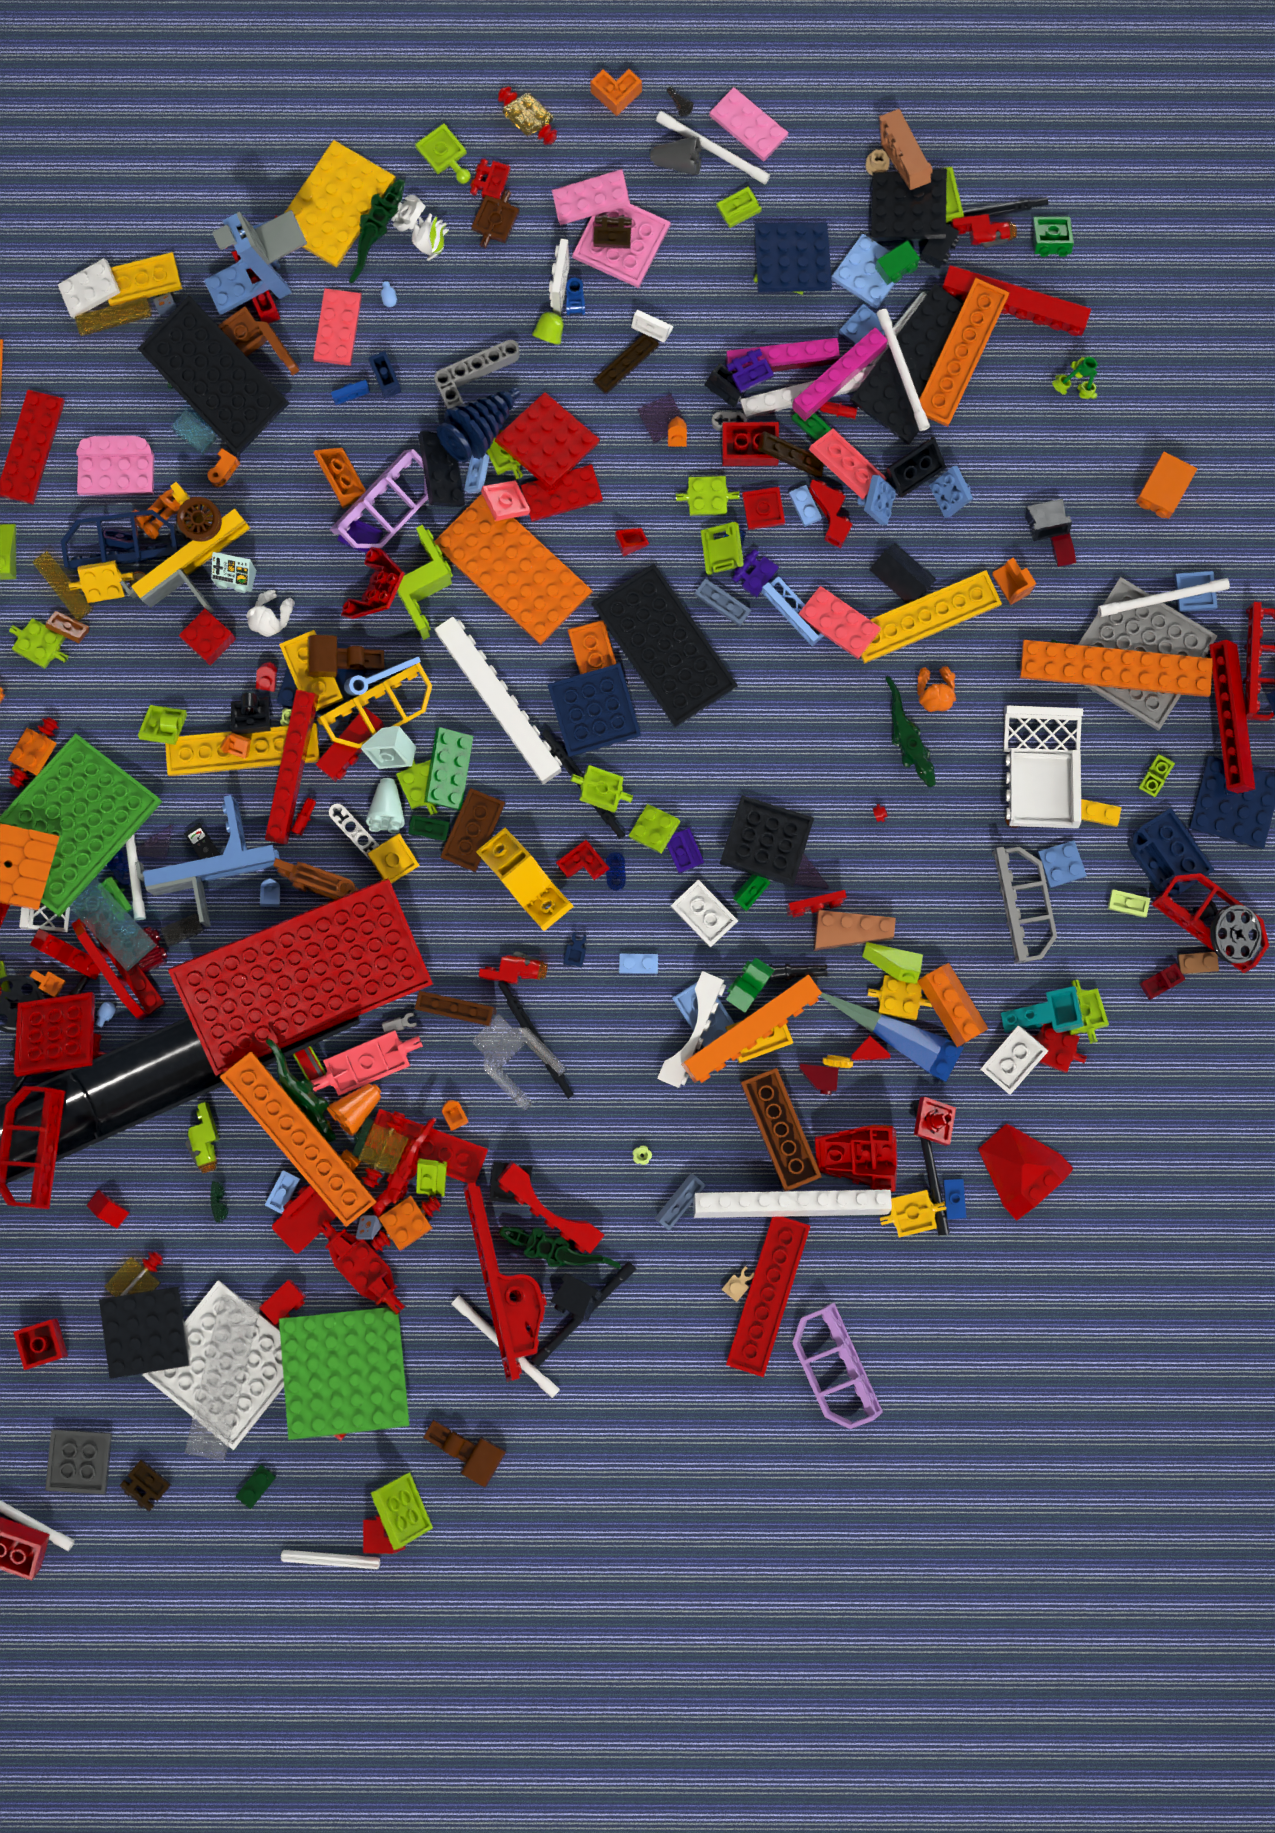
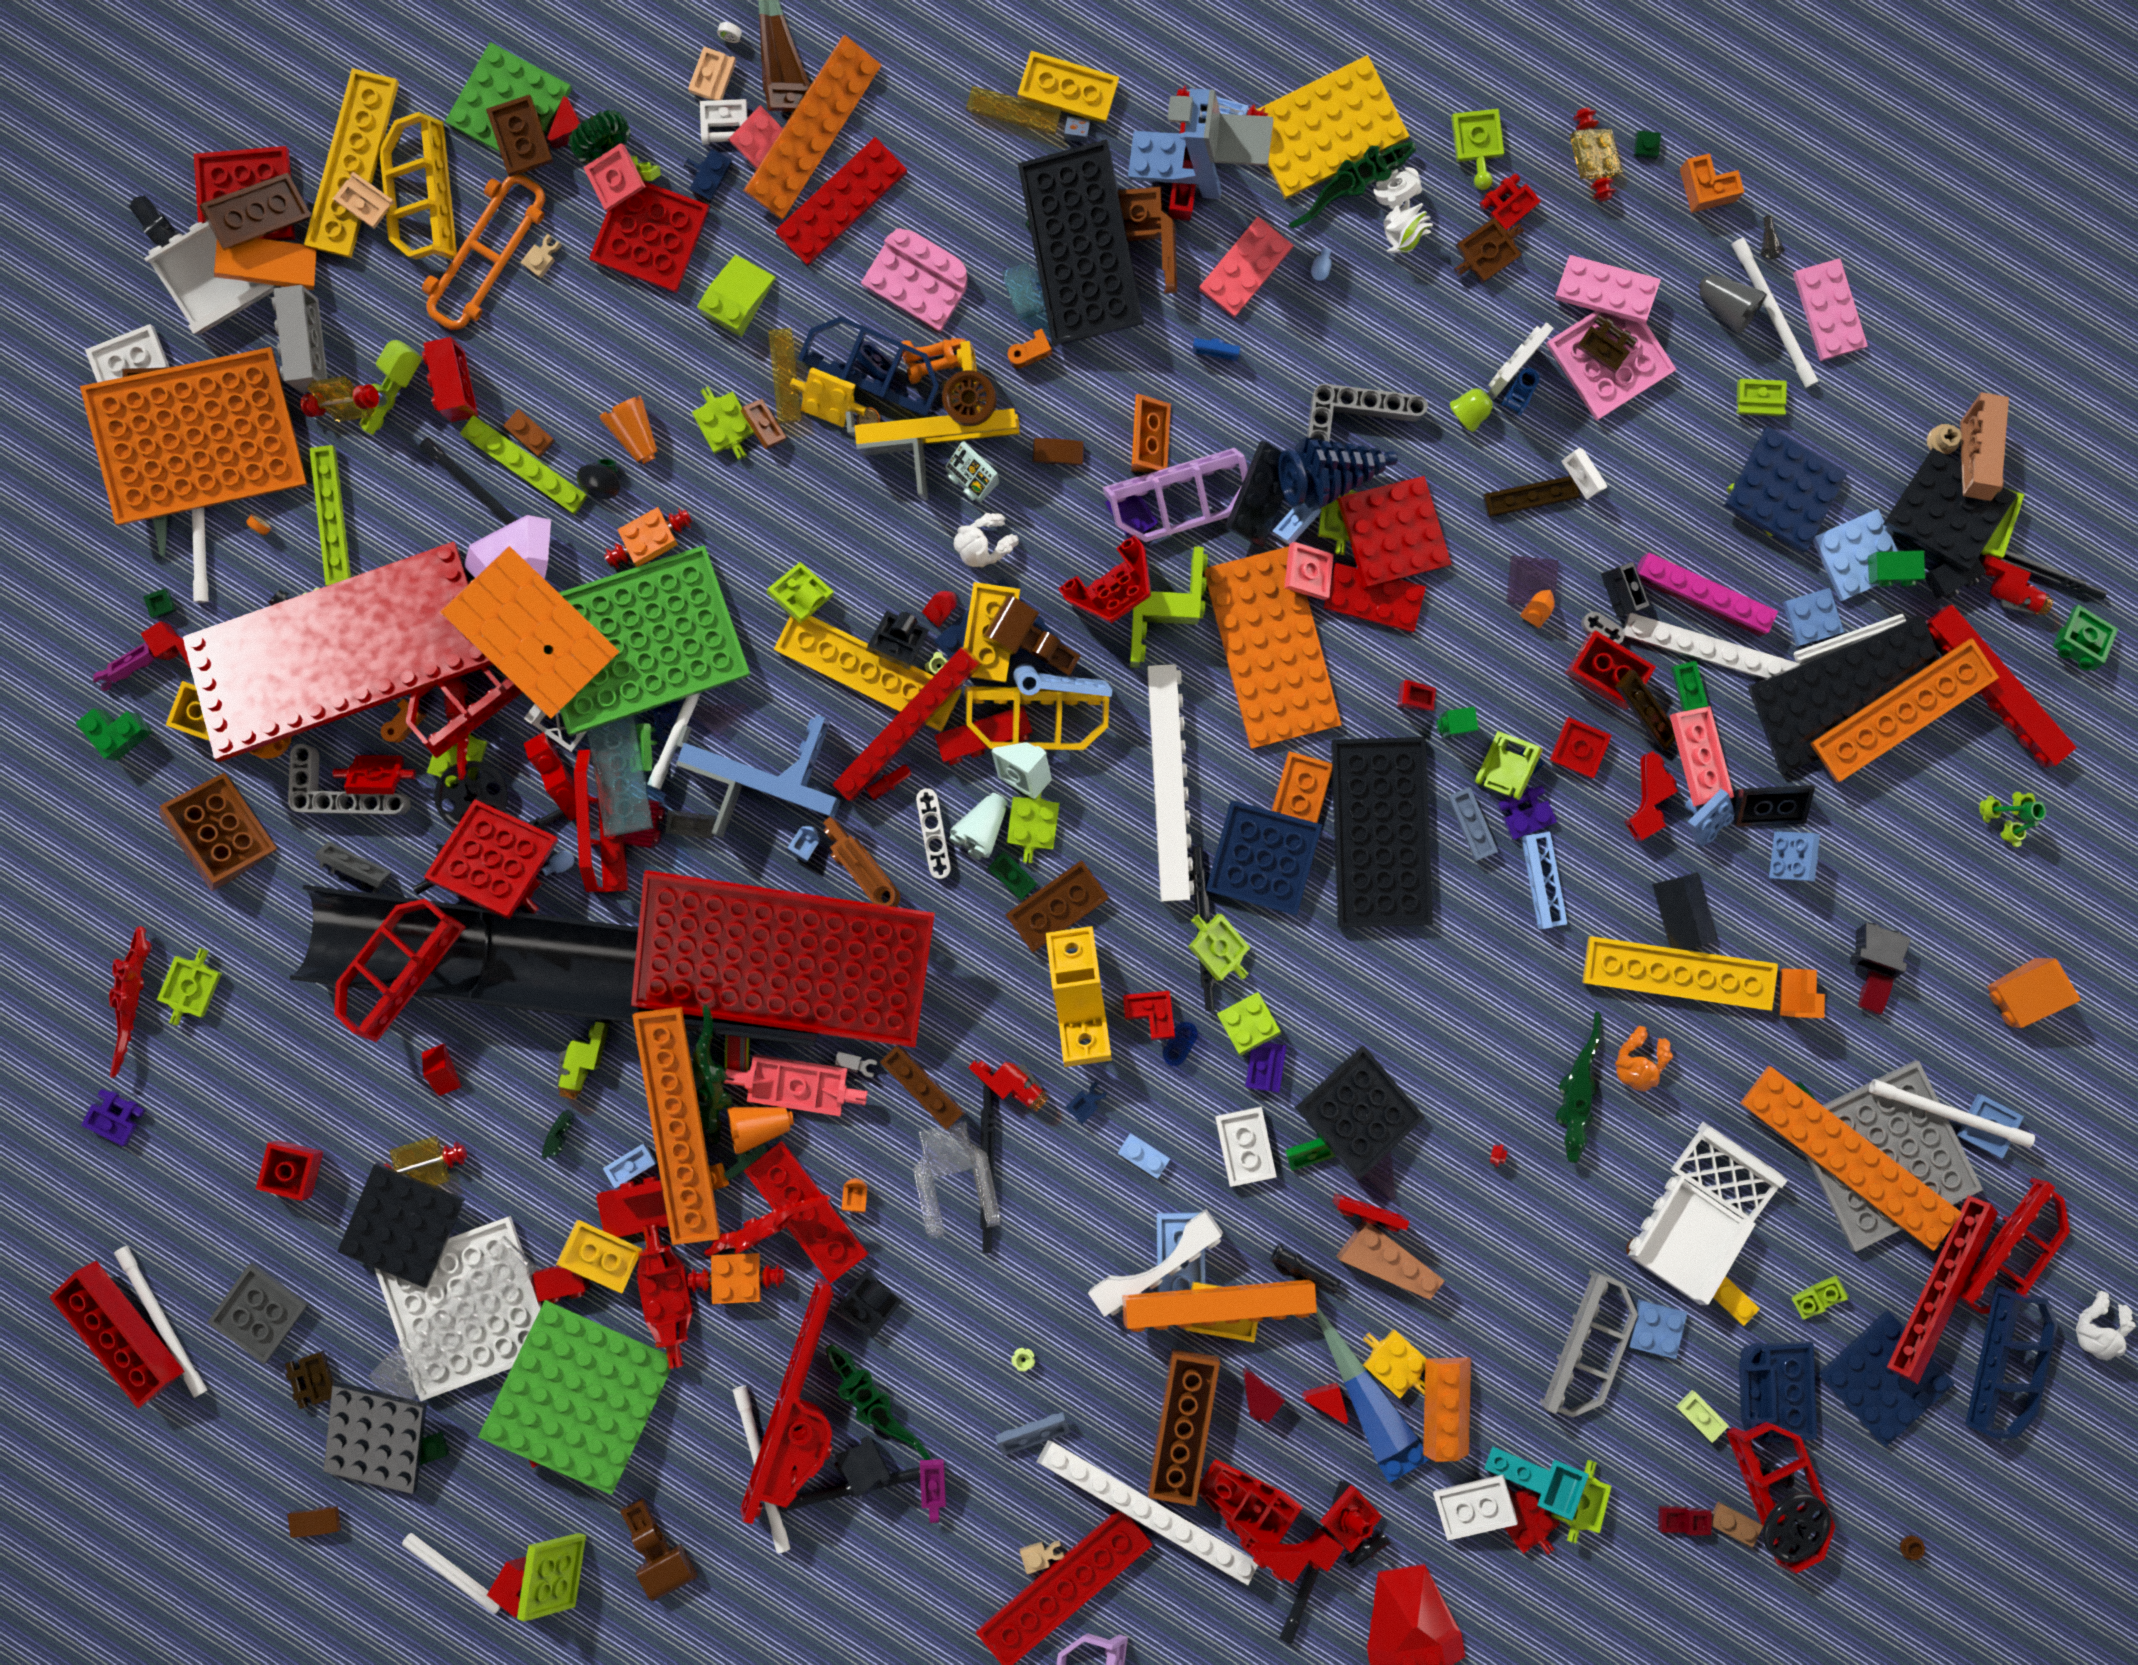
camera: 35 degrees right, 5 degrees up
orange plate [30,970,66,997] -> none
white plate [58,258,121,318] -> none
red brick [179,609,236,666] -> none
tile [184,823,221,859] -> none
orange plate [221,733,251,759] -> none
sand blue slope [356,1215,382,1239] -> none
clear yellow plate [358,1111,408,1188] -> none
yellow tile [367,833,420,884] -> none
dark blue brick [368,351,401,399] -> none
lime plate [416,1159,447,1197] -> none
plate [424,727,474,810] -> none
red arch [497,1161,604,1253] -> none
lime plate [676,476,739,516] -> none
dark purple plate [726,348,774,393] -> none
green brick [726,957,774,1012] -> none
light blue plate [789,485,822,527] -> none
dark pink brick [792,327,888,421] -> none
coral plate [798,586,881,659] -> none
red axle [820,402,858,419] -> none
yellow gear [822,1055,854,1068] -> none
lime slope [862,942,923,984] -> none
white piece [876,309,930,431] -> none
yellow plate [880,1190,947,1237] -> none
blue plate [943,1179,967,1219] -> none
none -> reddish brown slope [287,1506,341,1538]
none -> plate [323,1382,427,1494]
none -> yellow plate [556,1220,642,1293]
none -> magenta plate [920,1459,946,1523]
none -> reddish brown slope [1032,438,1084,466]
none -> red arch [1248,1527,1344,1584]
none -> black axle [1345,1530,1391,1569]
none -> green brick [1436,707,1479,739]
none -> dark green plate [1634,130,1661,159]

